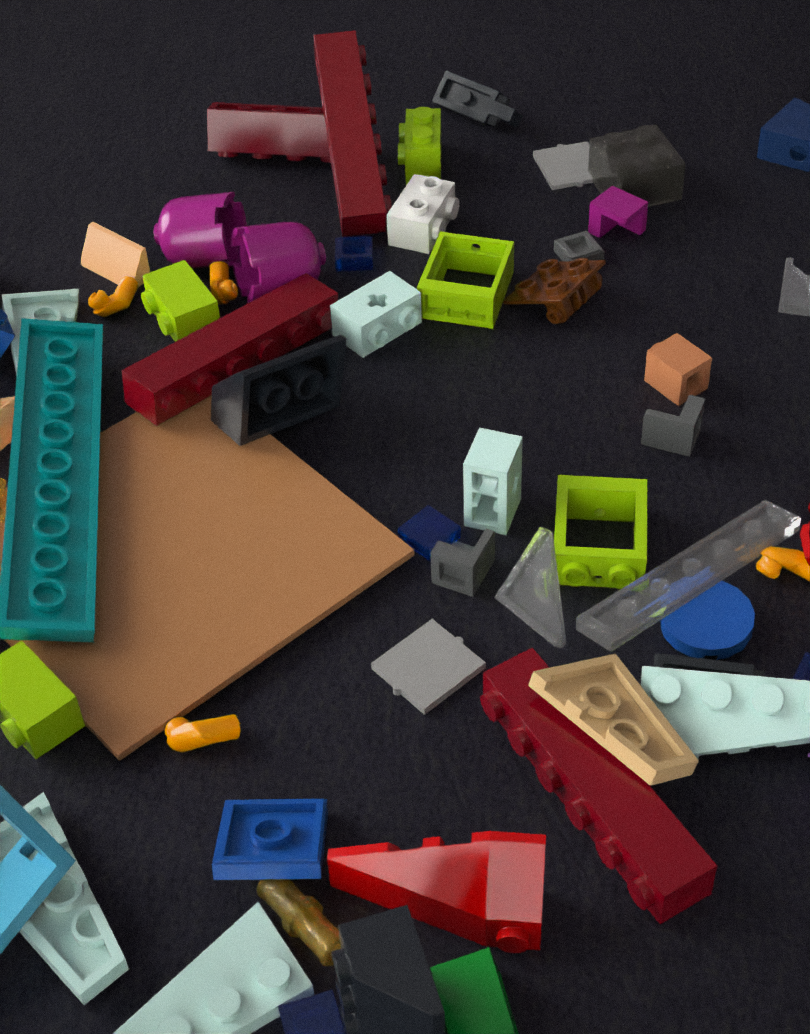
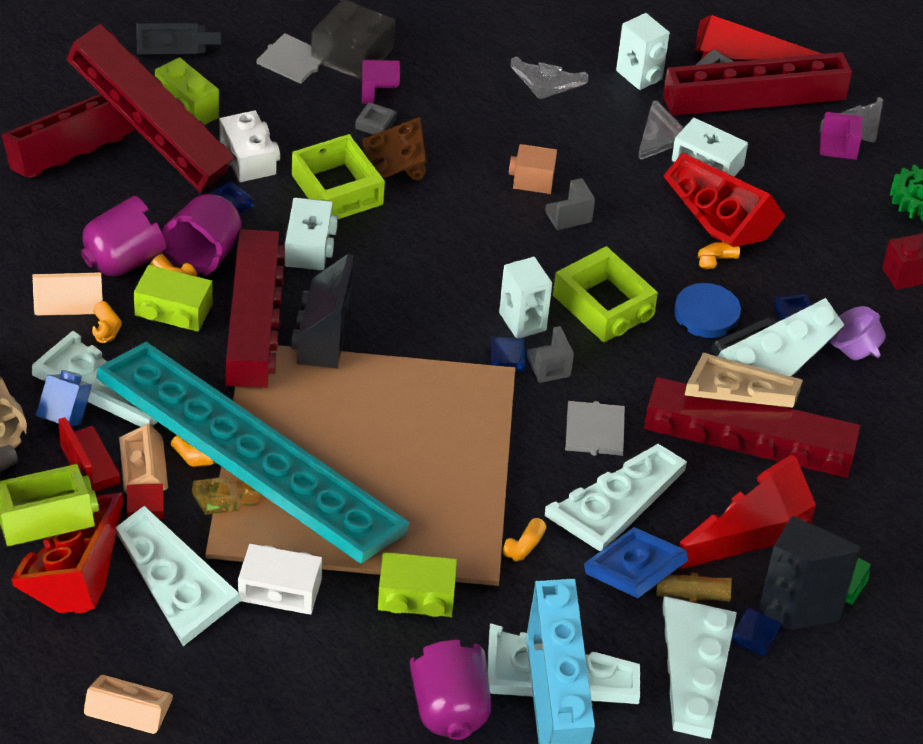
camera: 50 degrees left, 0 degrees up
clear tile [494,527,566,648] -> none
clear tile [576,500,801,652] -> none
none -> light aqua wing [545,444,687,551]

